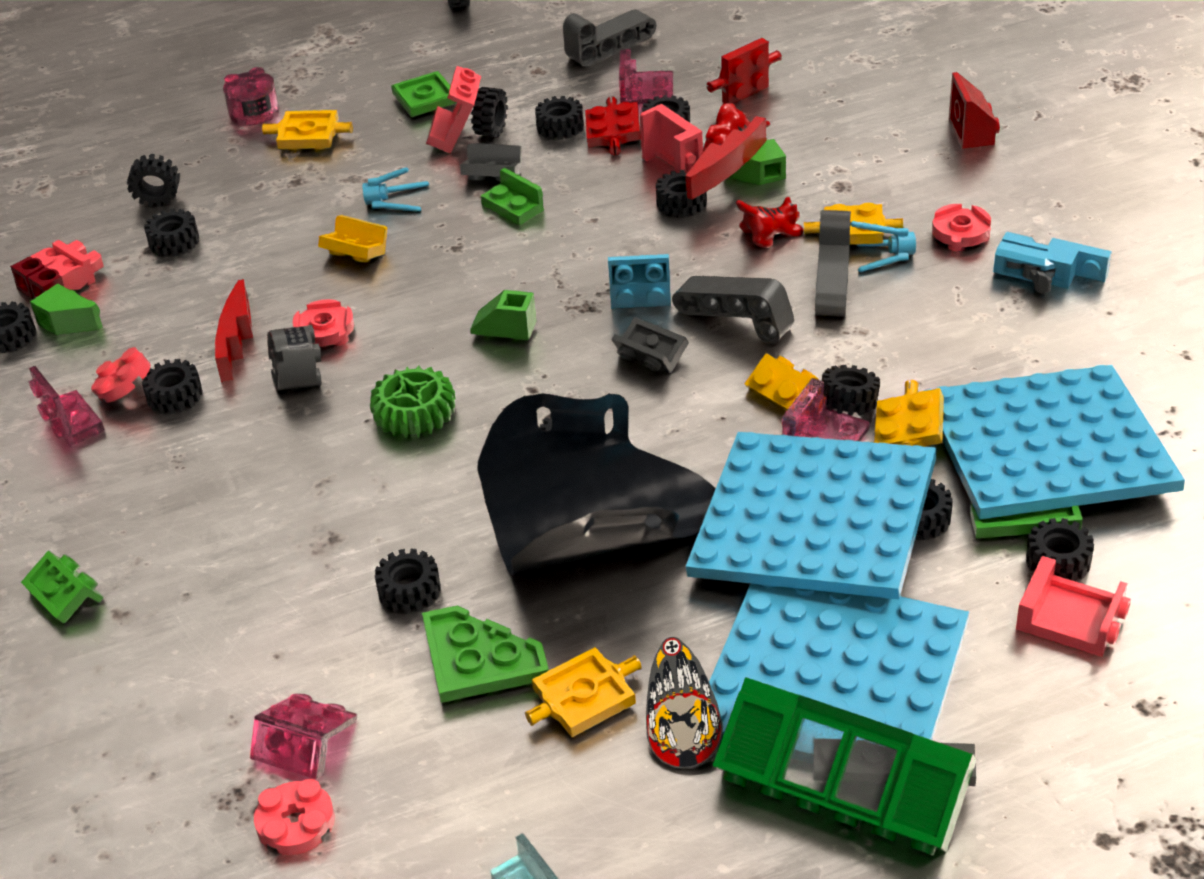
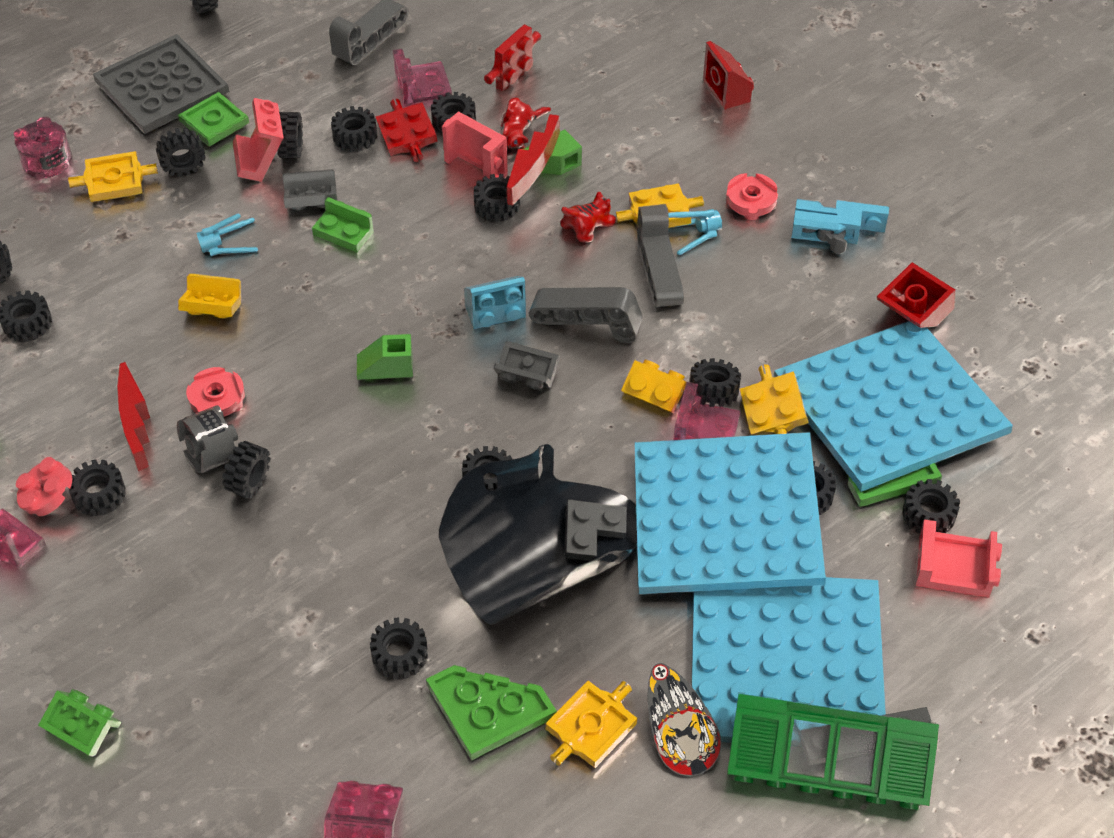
camera: 20 degrees left, 10 degrees up
bright green gear [370,365,456,438] -> none
none -> dark grey plate [93,34,230,134]
none -> black tyre [156,128,206,177]
none -> black tyre [222,441,271,499]
none -> dark grey plate [564,500,627,561]
none -> red slope [877,262,956,328]

